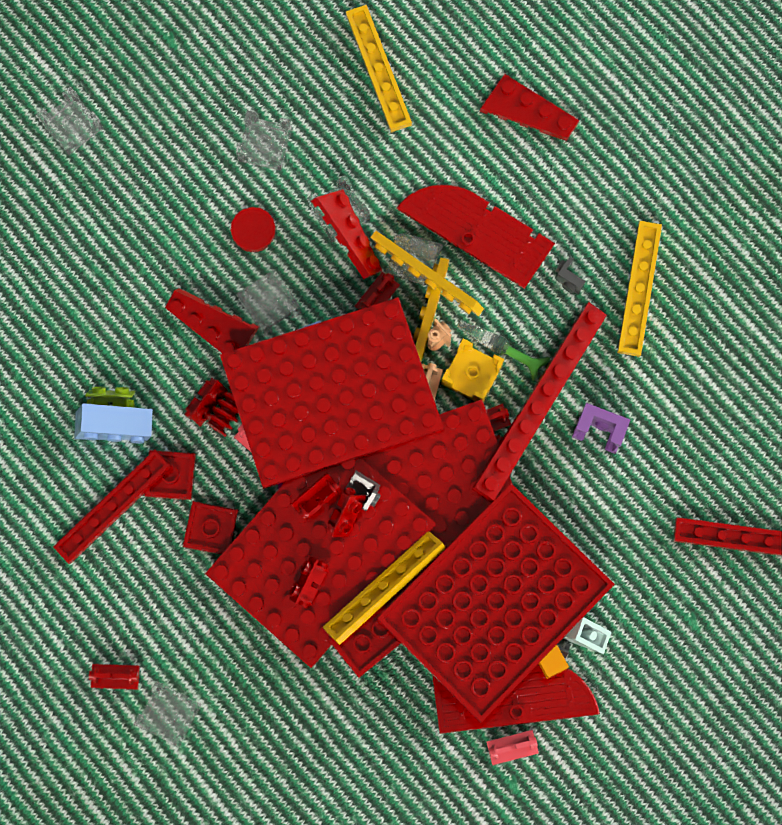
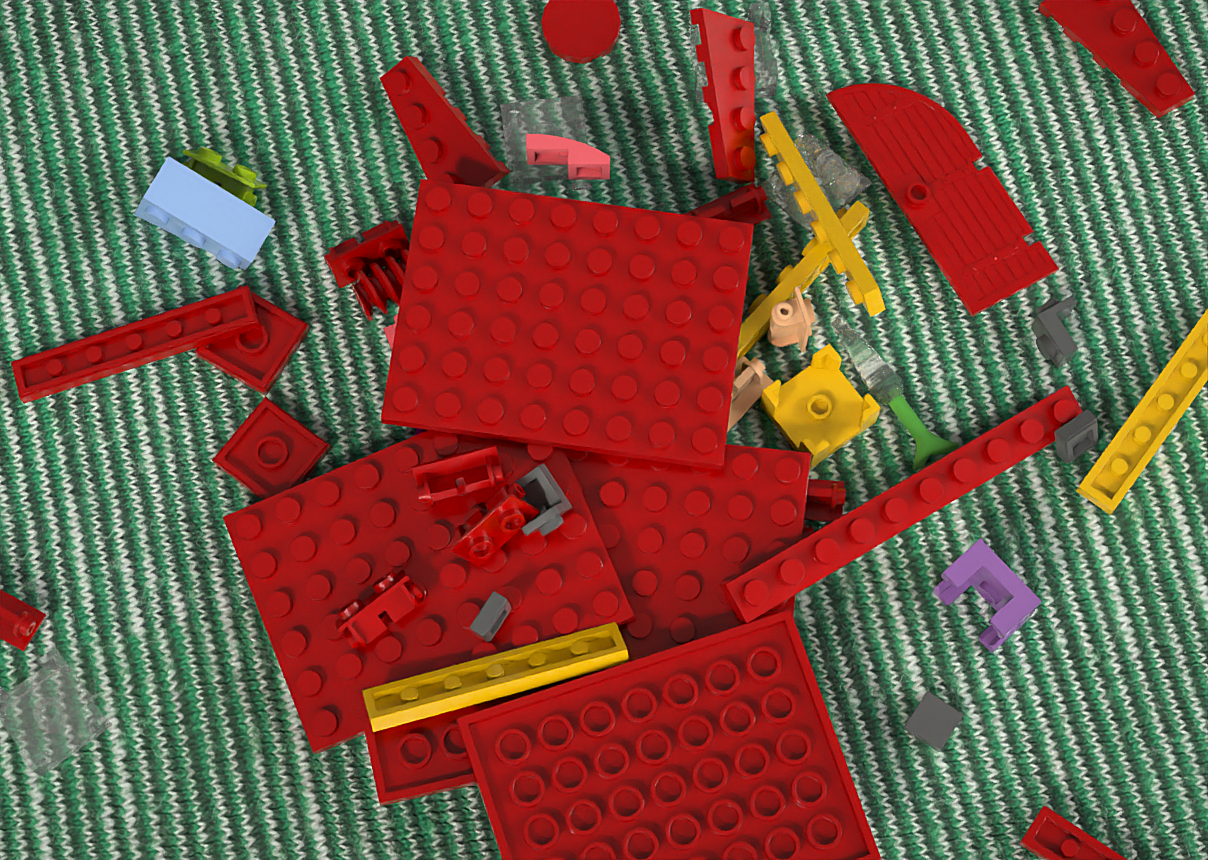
camera: 25 degrees right, 5 degrees down
none -> dark grey tile [470,591,512,642]
none -> coral slope [526,134,610,180]
none -> dark grey tile [903,691,964,752]
none -> dark grey tile [1054,409,1099,464]

